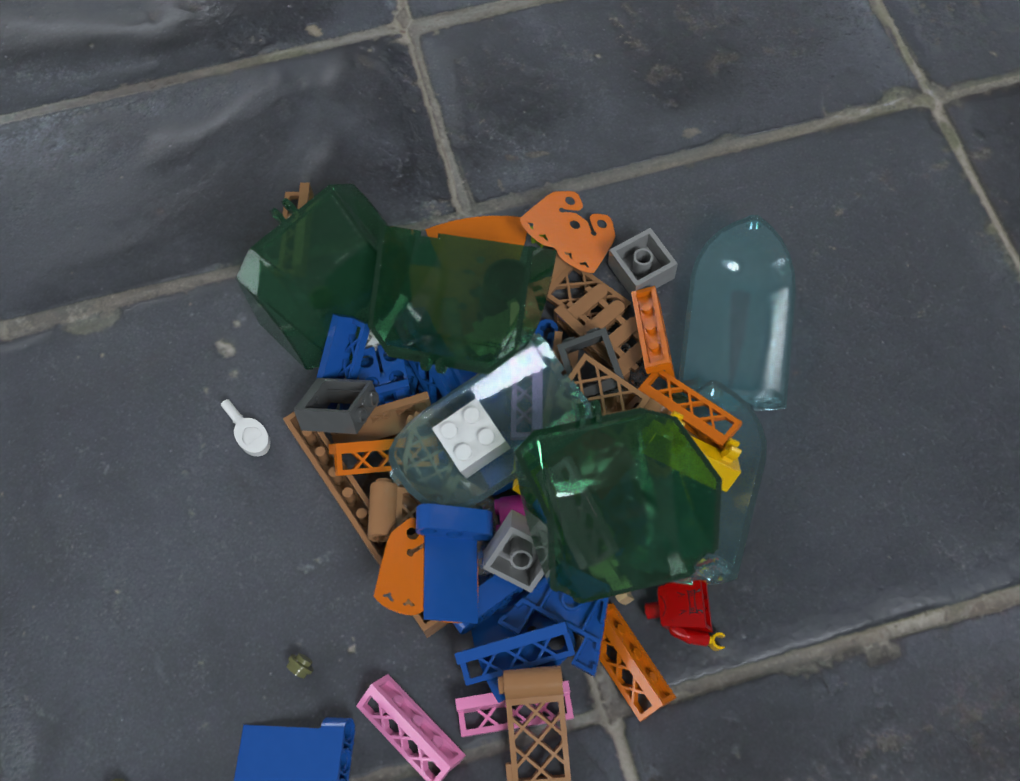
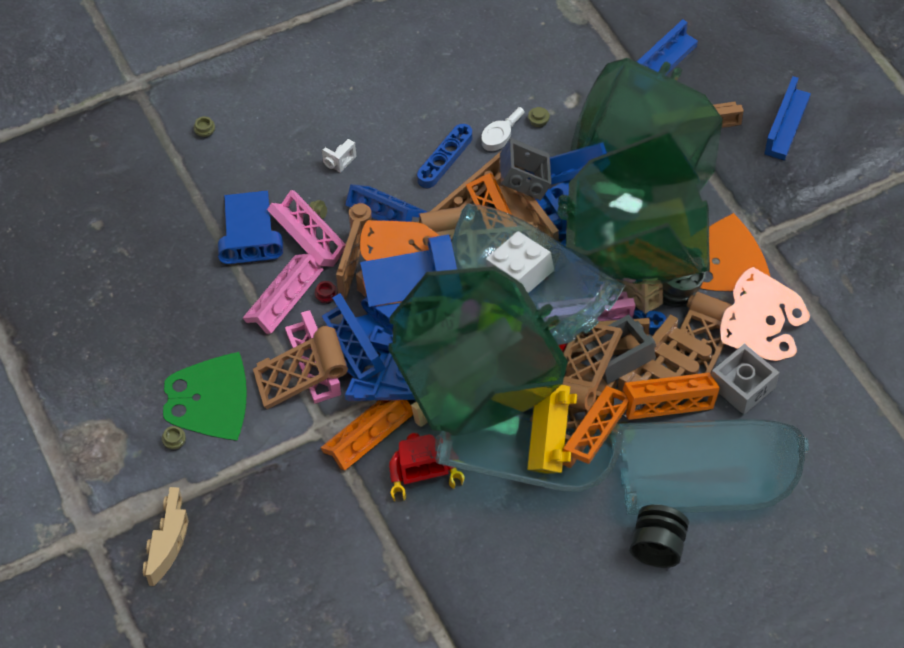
camera: 75 degrees right, 10 degrees down
none -> bright pink fence [267,190,346,267]
none -> dark red plate [315,281,337,303]
none -> white bracket [322,139,356,173]
none -> medium nougat piece [336,203,373,301]
none -> blue fence [345,184,427,222]
none -> blue beam [417,124,472,188]
none -> olive plate [528,107,550,127]
none -> blue fence [629,19,698,94]
none -> pearl dark grey wheel [629,504,689,568]
none -> blue fence [765,76,811,160]

